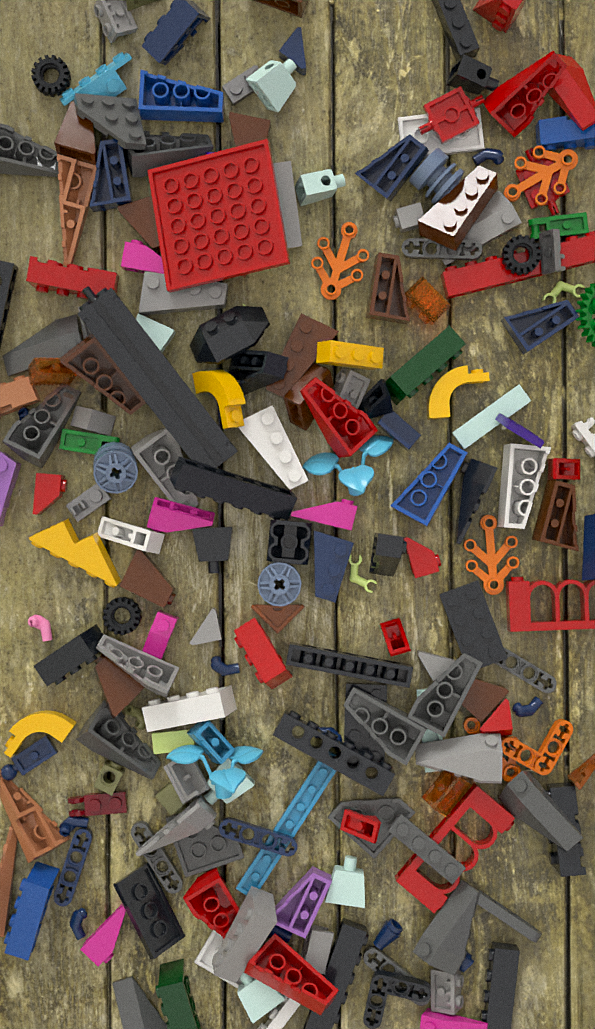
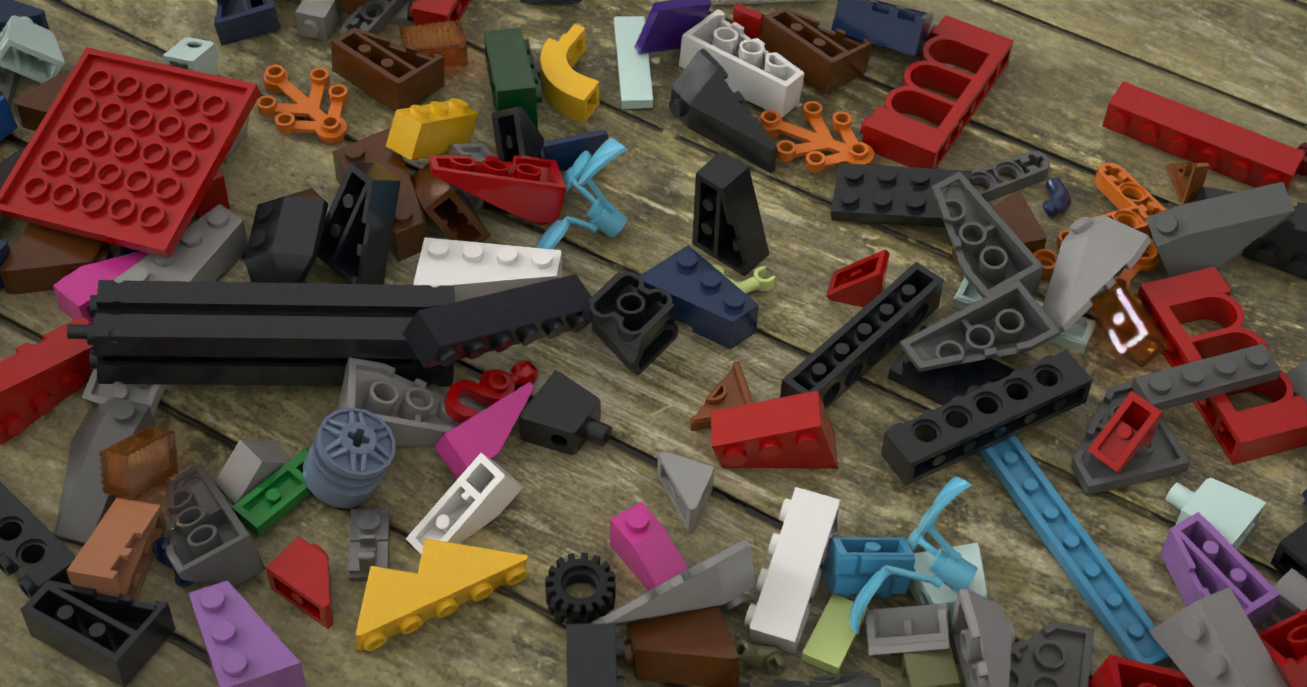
camera: 55 degrees left, 40 degrees down
reddish brown wedge [60,334,146,415] -> none
reddish brown slope [119,549,176,608] -> none
yellow arch [192,370,246,429] -> none
dark blue arm [210,656,240,676] -> none
dark blue beam [219,817,298,857] -> none
sand blue wheel [257,562,302,607] -> none
dark pink slope [291,499,357,531] -> none
blue wedge [391,443,468,527] -> none
red slope [404,537,441,578] -> none
light grey slope [417,650,456,681] -> none
red slope [479,698,513,736] -> none
none -> red piece [444,360,538,424]

